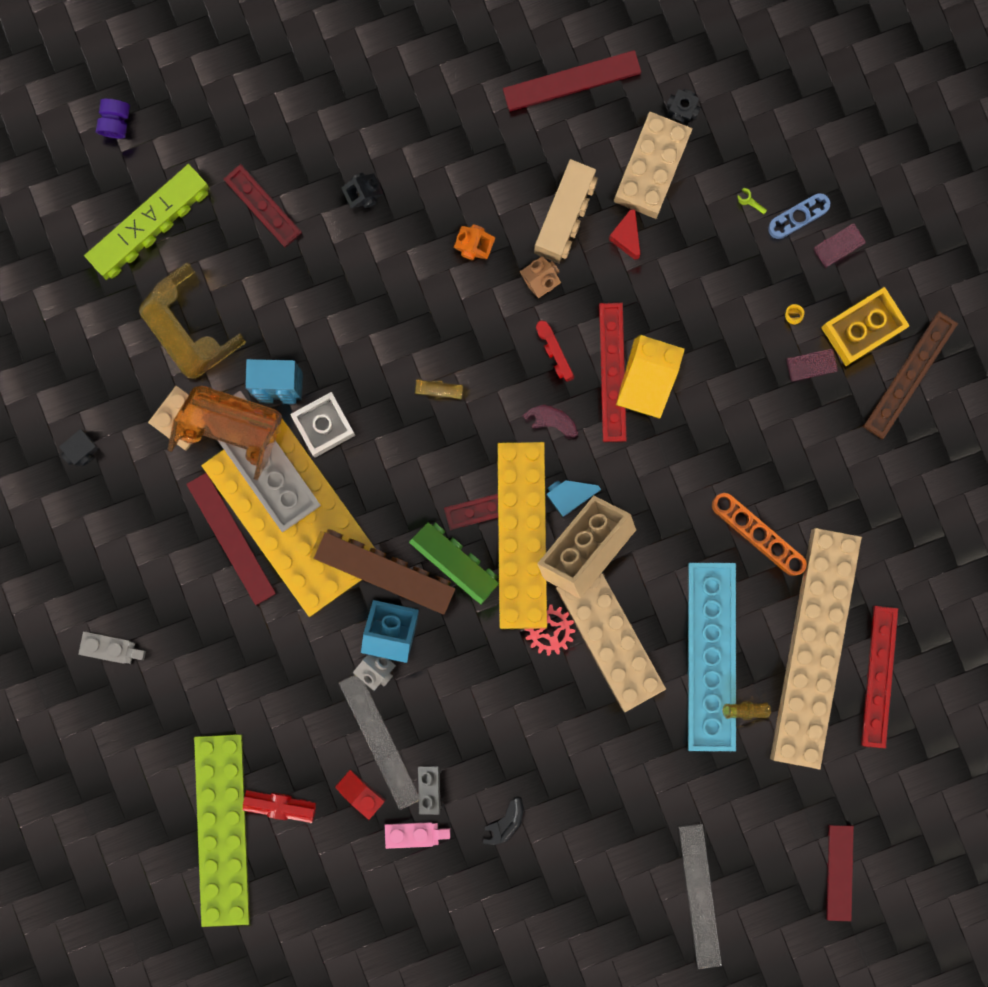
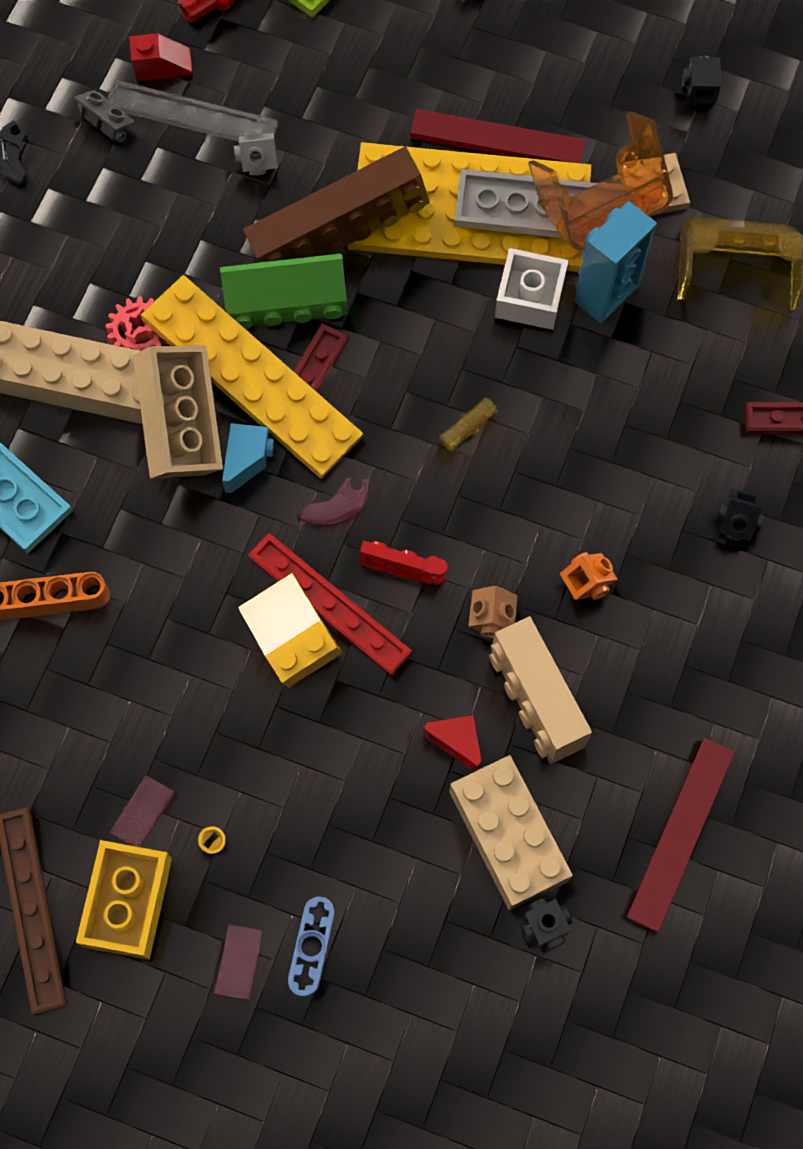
camera: 135 degrees right, 15 degrees down
dark azure brick [361,600,419,663] -> none
bright pink hinge [385,822,451,849] -> none
lime hand [738,188,767,214] -> none

